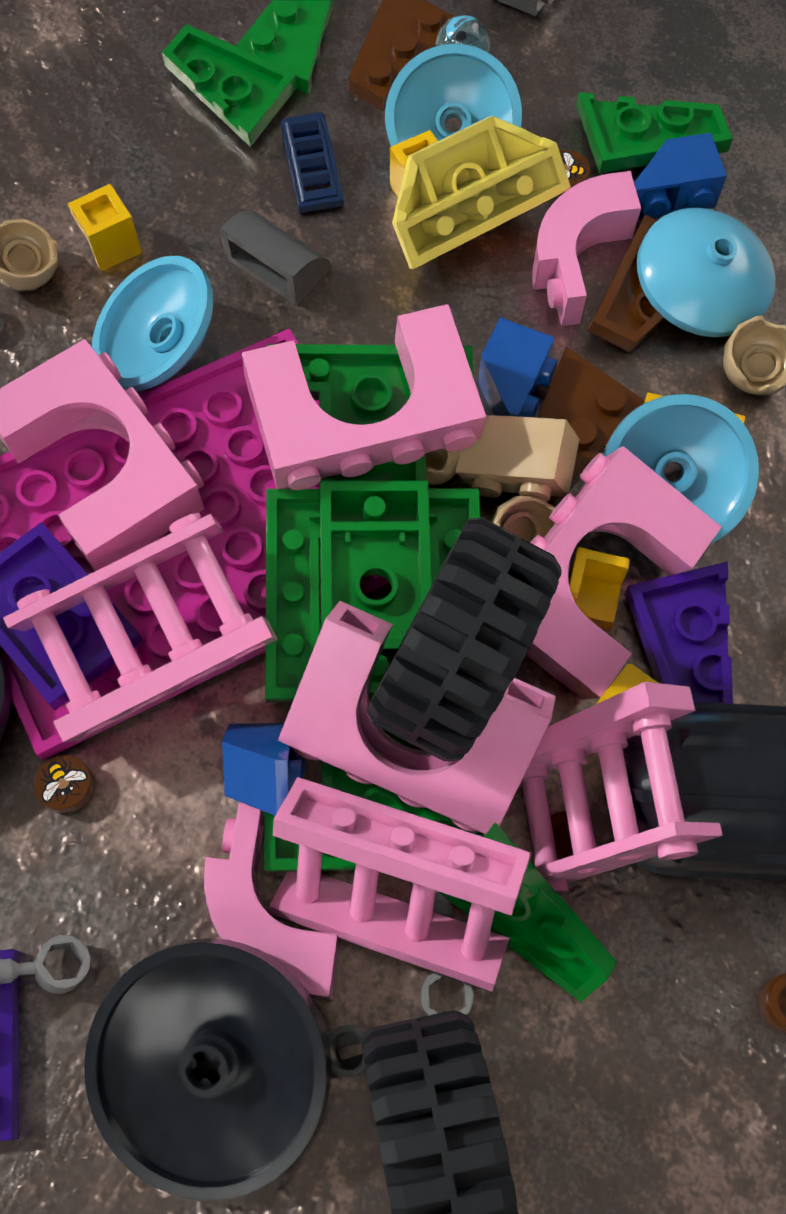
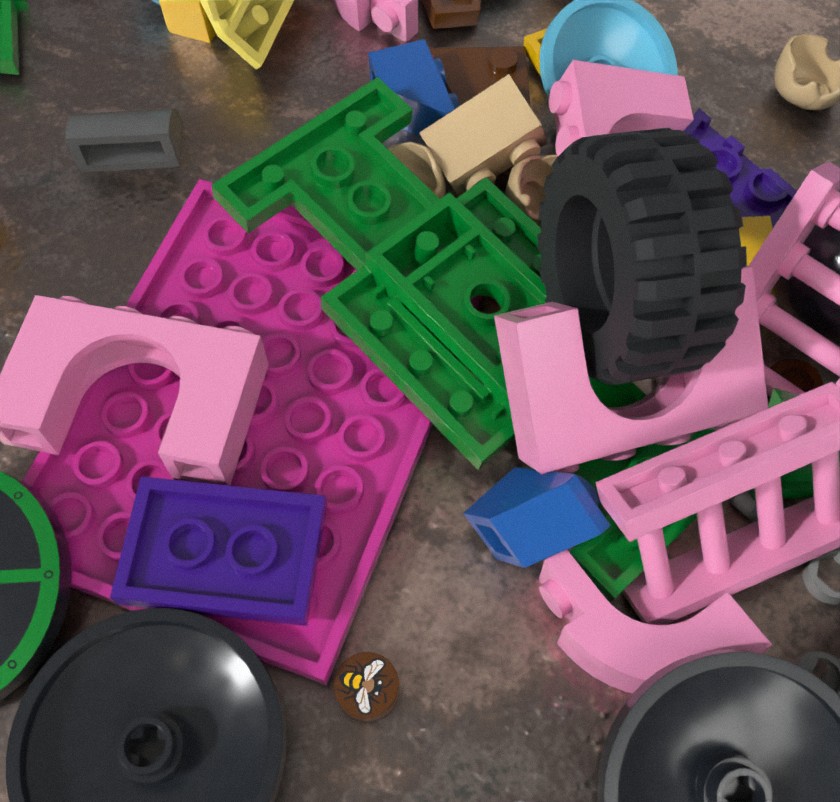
camera: 40 degrees left, 5 degrees down
bright pink fence [3,513,278,742] -> none
medium azure dish [92,256,213,391] -> none
bright pink arch [242,304,486,490] -> none
dark blue slope [281,112,344,214] -> none

